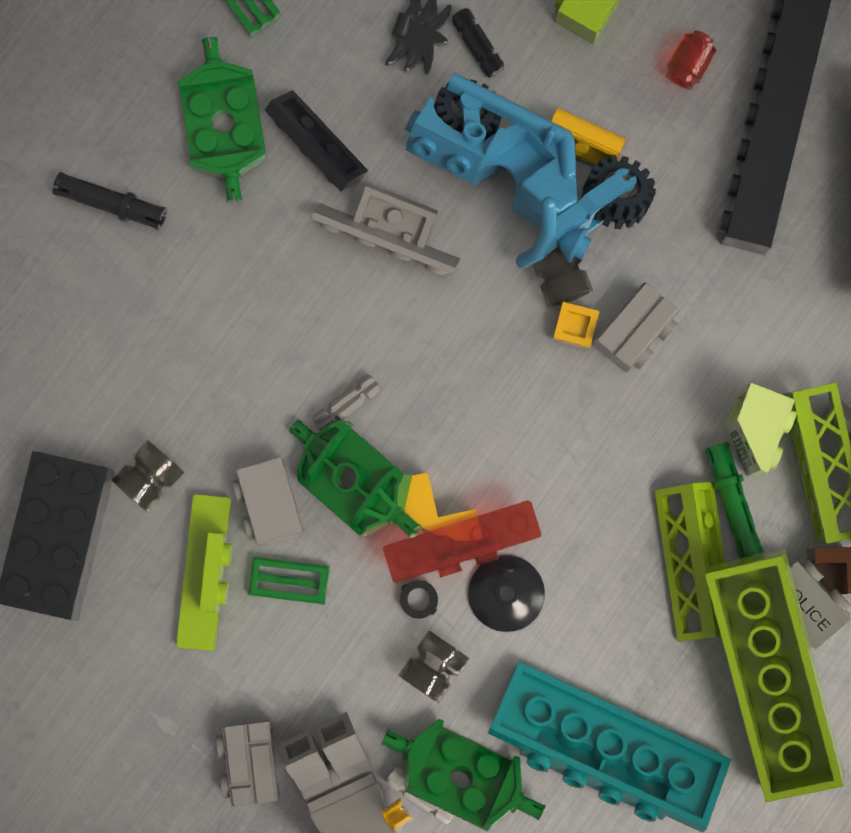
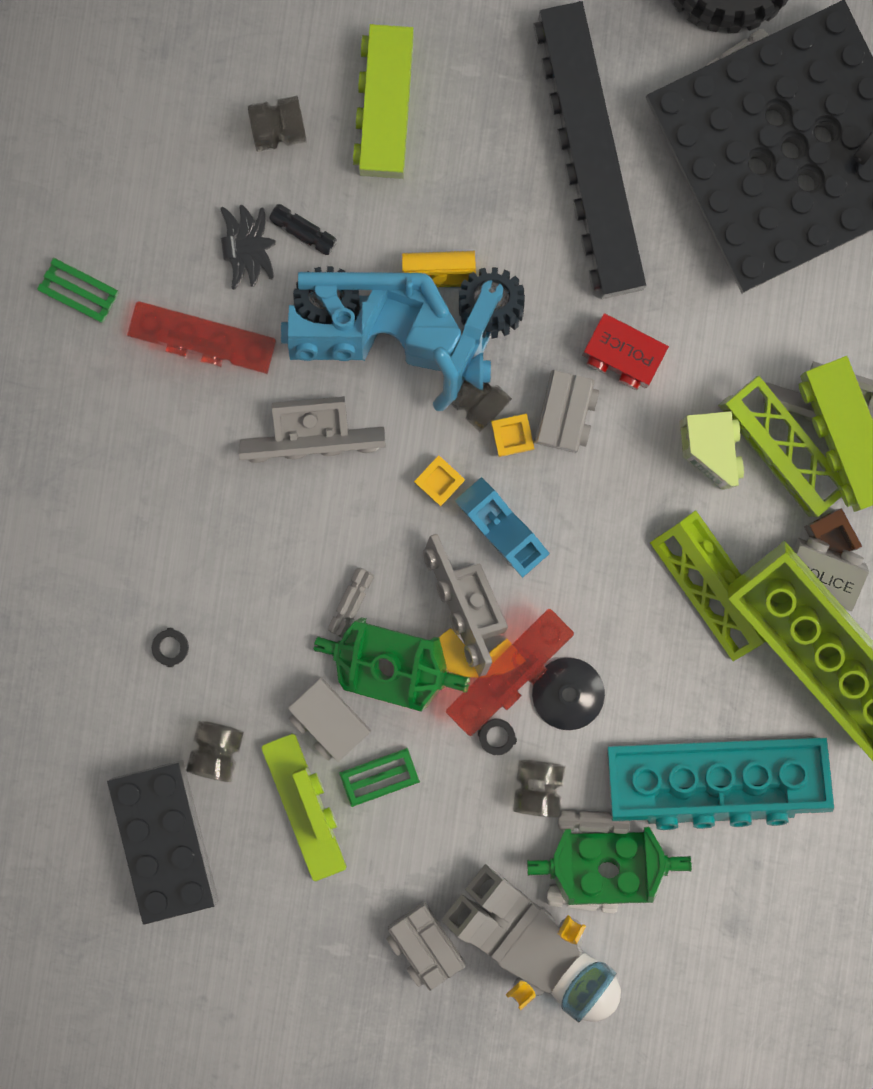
camera: 25 degrees left, 5 degrees up
black pin [52,172,167,231] -> none
green plate [177,37,267,203] -> none
black plate [264,90,369,192] -> none
clear red brick [666,30,717,90] -> none
green pin [705,442,764,559] -> none
none -> clear red bracket [127,301,276,374]
none -> black piece [151,627,189,668]
none -> yellow plate [414,455,465,507]
none -> light grey bracket [423,534,508,677]
none -> dark azure brick [455,477,550,578]
none -> light grey axle [558,810,630,834]
none -> red brick [582,313,669,390]

